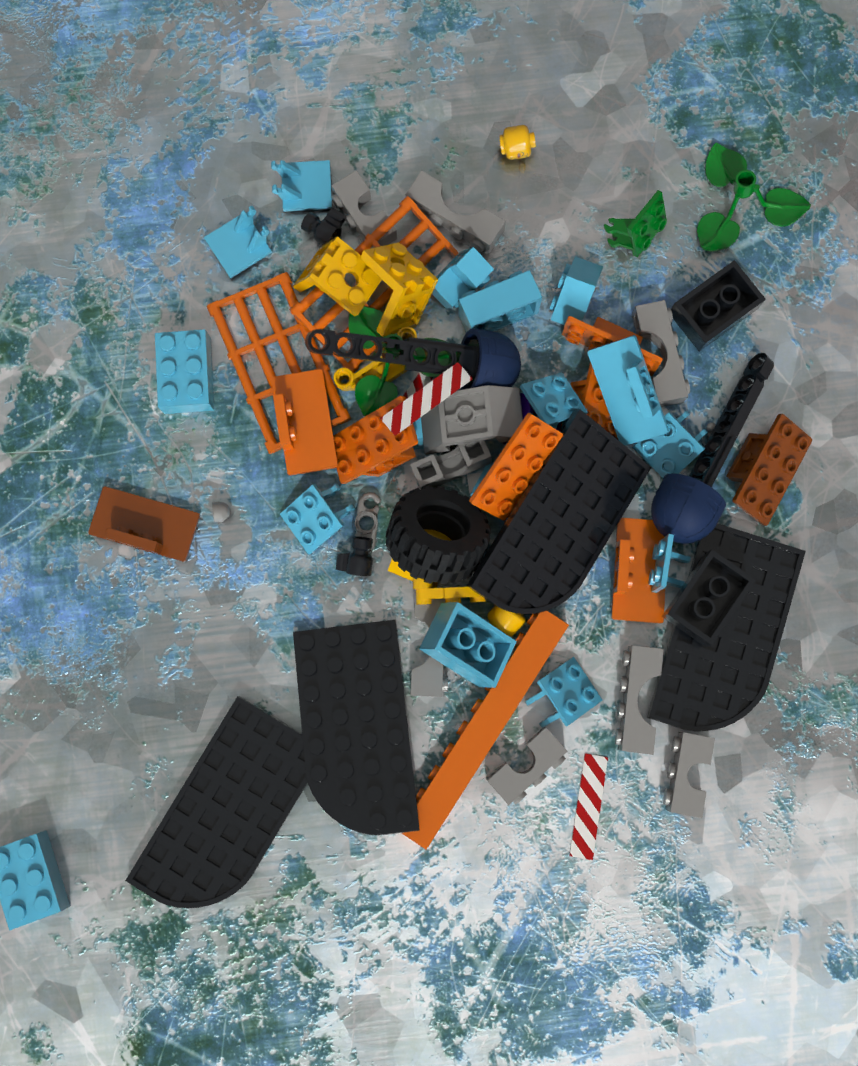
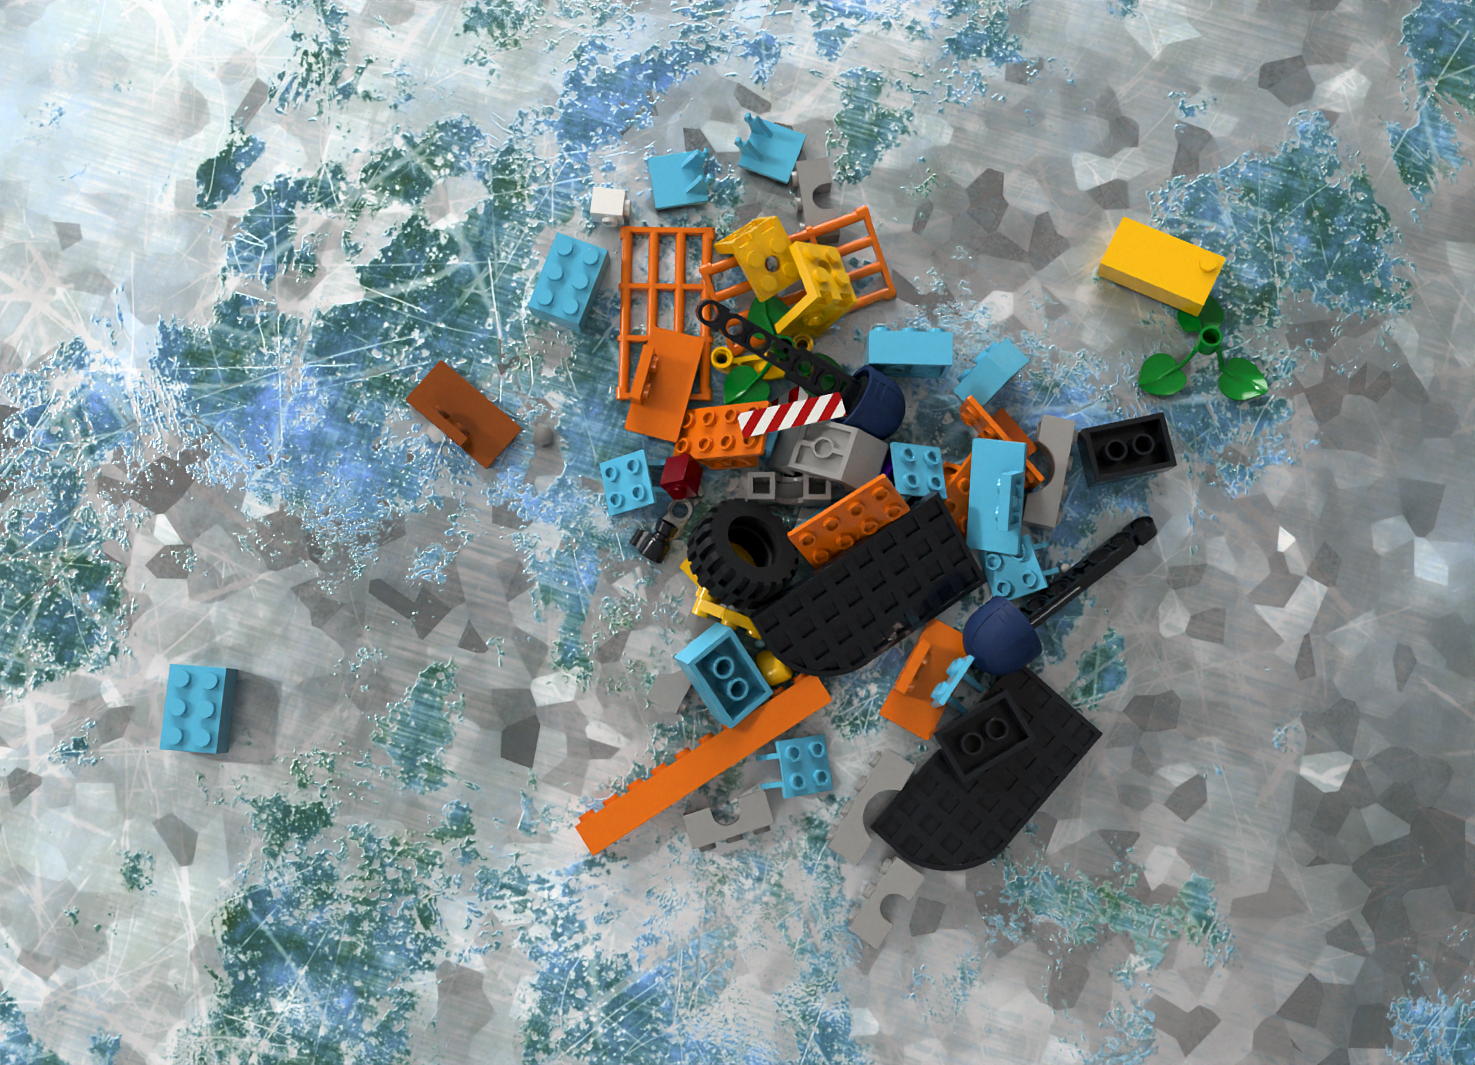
camera: 20 degrees right, 0 degrees up
black plate [125,696,308,908] -> none
black plate [293,620,420,836] -> none
black piece [301,208,346,245] -> none
light grey arch [405,170,506,254] -> none
medium azure brick [432,247,494,309] -> none
yellow head [500,125,536,160] -> none
sticker [569,754,608,860] -> none
green plate [604,190,667,258] -> none
dark orange bracket [726,414,812,526] -> none
none -> white brick [590,187,631,227]
none -> dark red brick [660,453,703,500]
none -> yellow brick [1097,216,1226,317]

